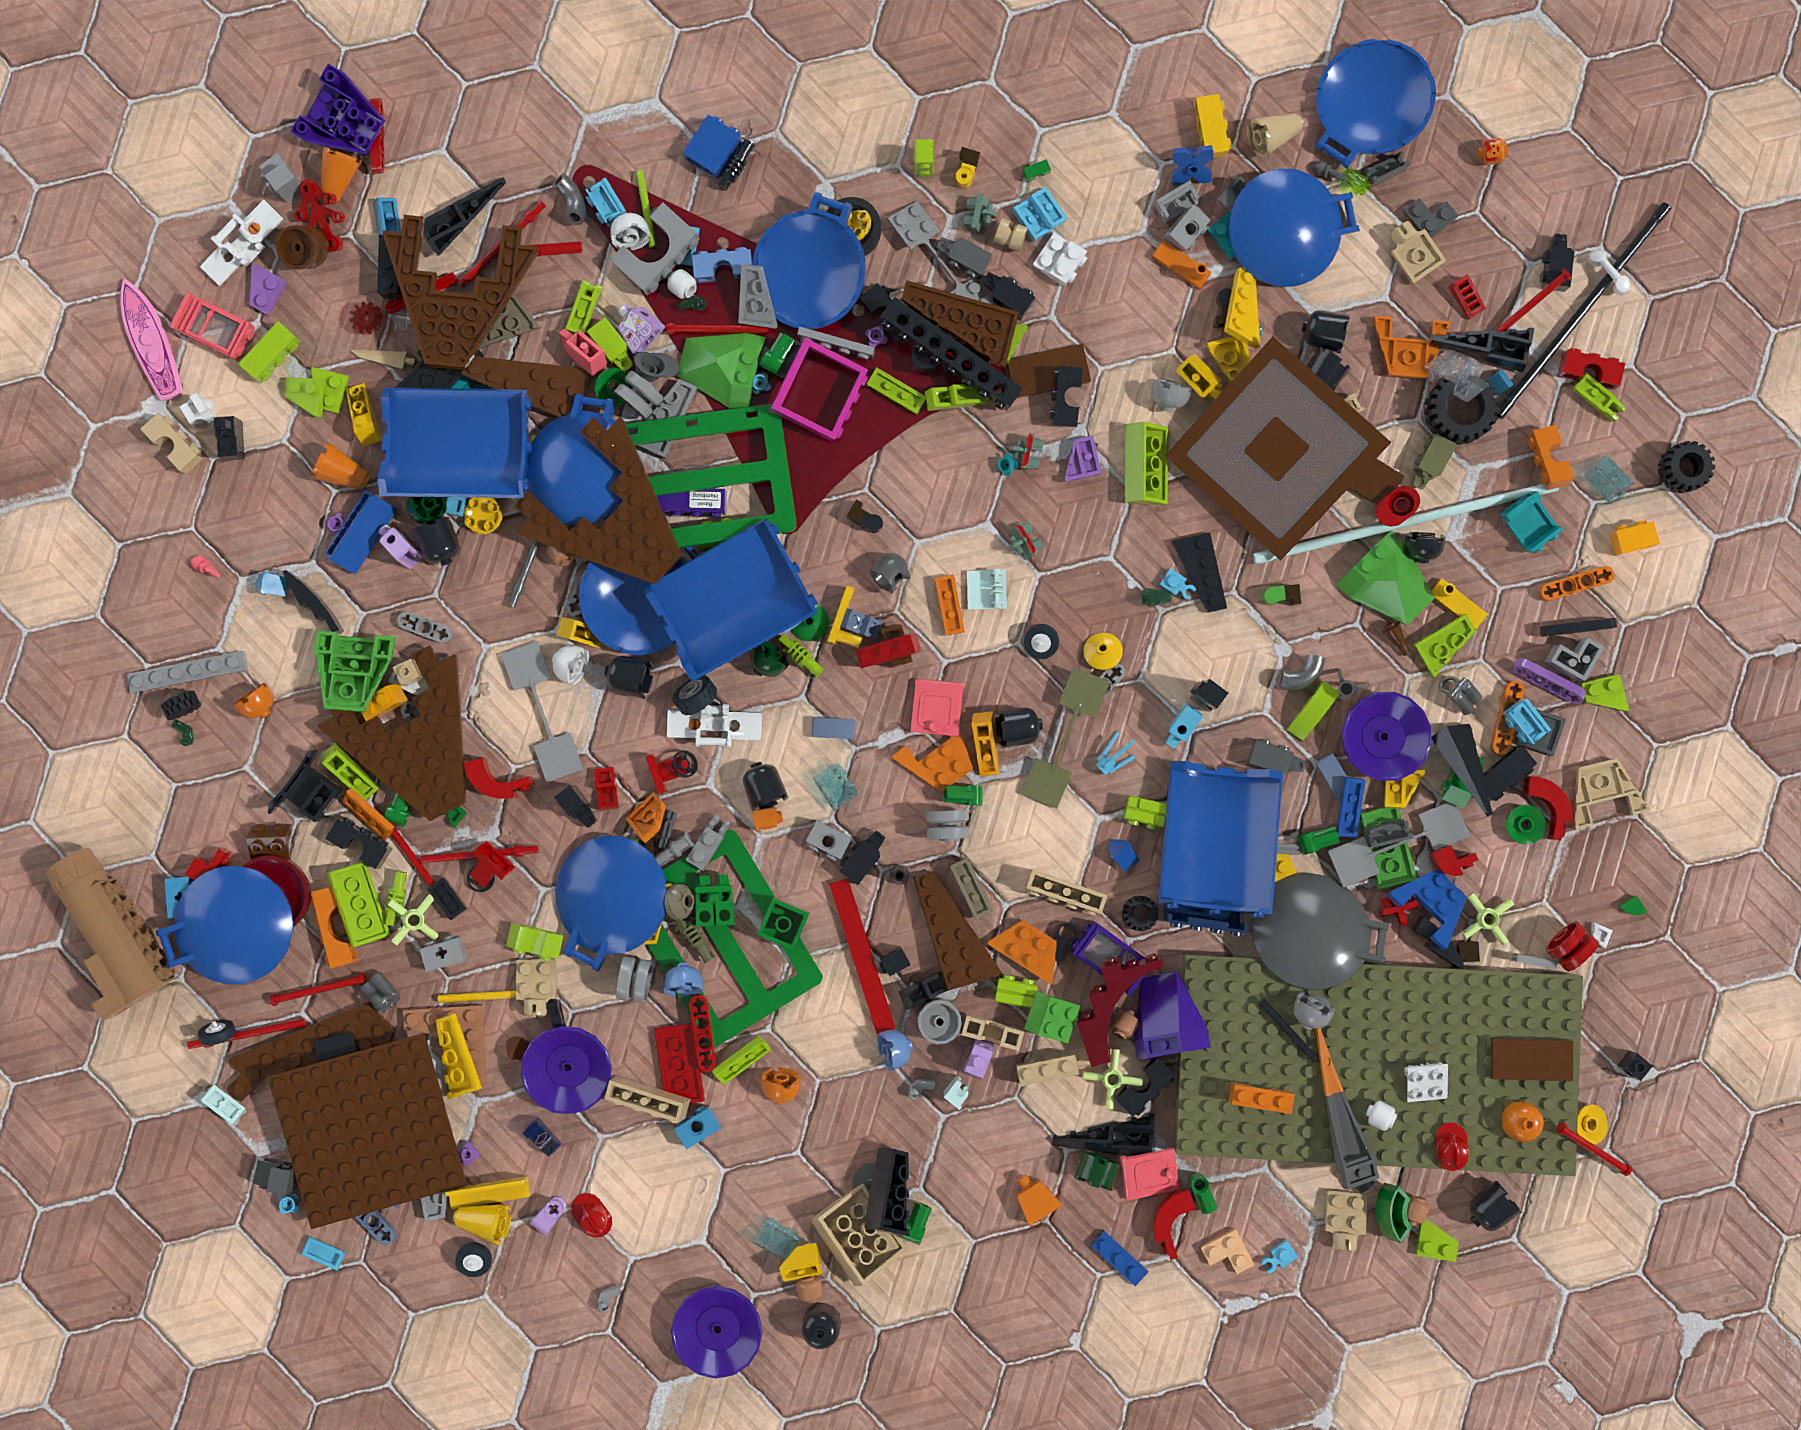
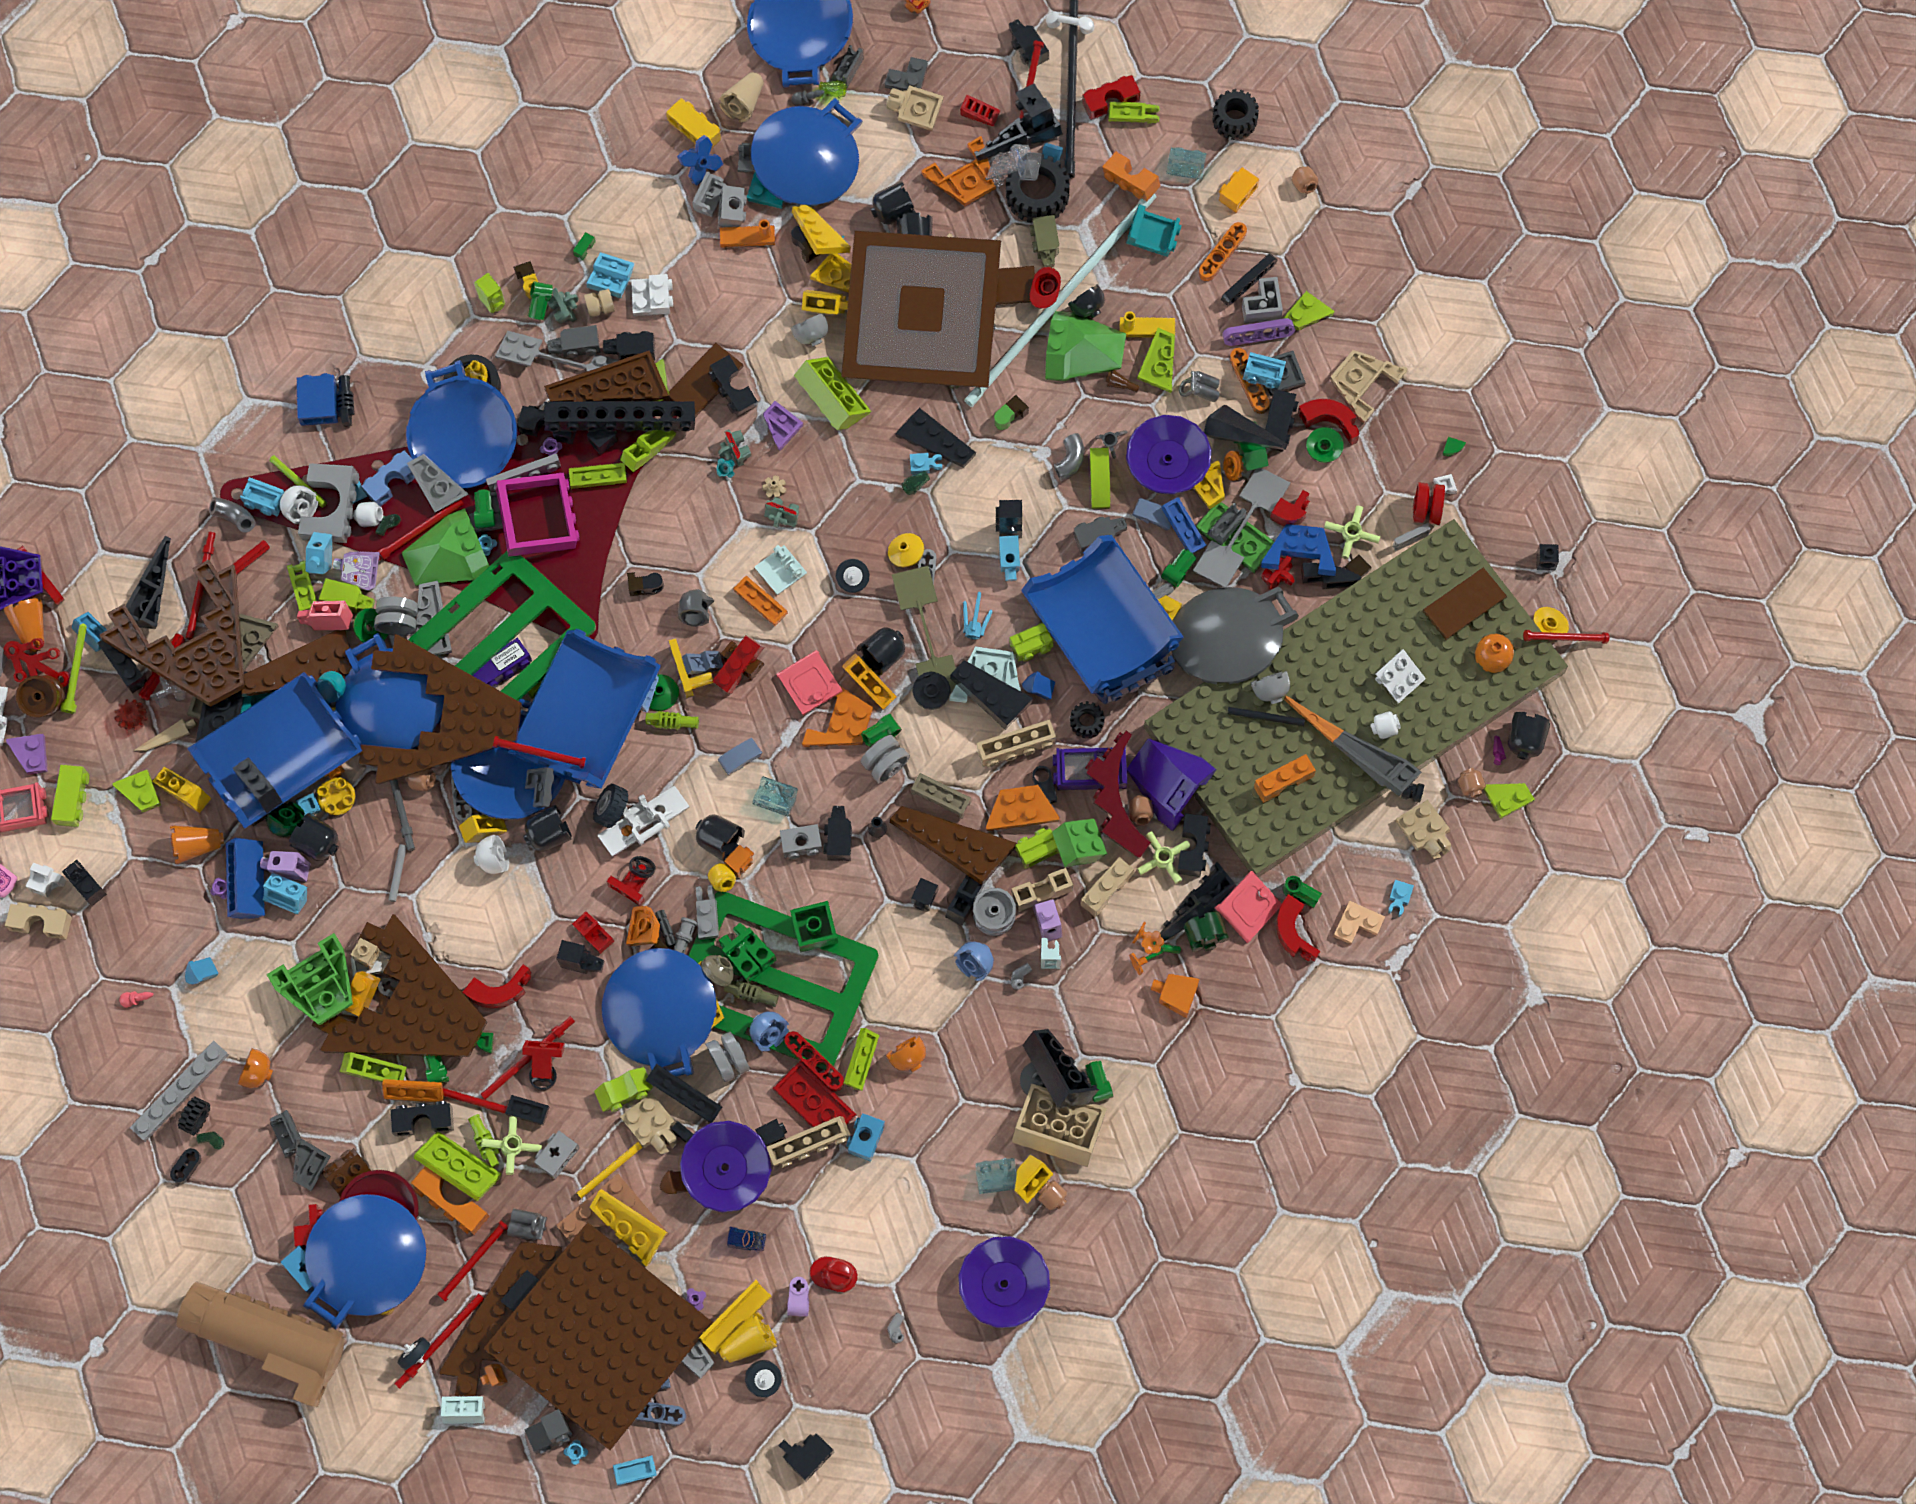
camera: 40 degrees left, 15 degrees down
black piece [268,750,343,822] -> none
black slope [282,570,344,634] -> none
lime wing [285,377,325,418] -> none
light grey beam [397,612,453,644] -> none
light grey hinge [501,641,584,783] -> none
dark grey piece [634,352,679,382] -> none
dark green cylinder [750,641,790,677] -> none
black cylinder [802,1303,841,1350] -> none
red tile [829,878,896,1034] -> none
blue plate [1091,1230,1148,1287] -> none
green brick [1376,1183,1412,1243] -> none
red piece [1435,1122,1469,1171] -> none
none -> lime piece [60,623,87,714]
none -> black beam [170,1148,202,1184]
none -> black arch [232,757,283,813]
none -> medium azure hinge [263,872,307,915]
none -> dark grey hinge [270,1110,302,1158]
none -> dark grey wing [293,1138,331,1191]
none -> medium azure torso [306,532,332,574]
none -> hair [317,671,346,705]
none -> light grey bar [389,844,407,902]
none -> orange tile [480,1364,507,1386]
none -> red bar [492,736,586,769]
none -> dark grey plate [525,767,554,808]
none -> green piece [528,281,553,320]
none -> black tile [645,1063,723,1123]
none -> yellow head [707,863,736,892]
none -> black brick [755,1119,787,1147]
none -> tan plant [762,476,786,498]
none -> black hinge [778,1433,834,1482]
none -> black tile [912,671,951,710]
none -> light aqua wing [949,647,1021,703]
none -> black wedge [950,660,1033,730]
none -> black brick [1015,83,1053,128]
none -> orange plant [1129,922,1181,975]
none -> orange gear [1223,451,1244,481]
none -> nougat head [1291,166,1319,194]
none -> magenta bar [1493,735,1506,765]

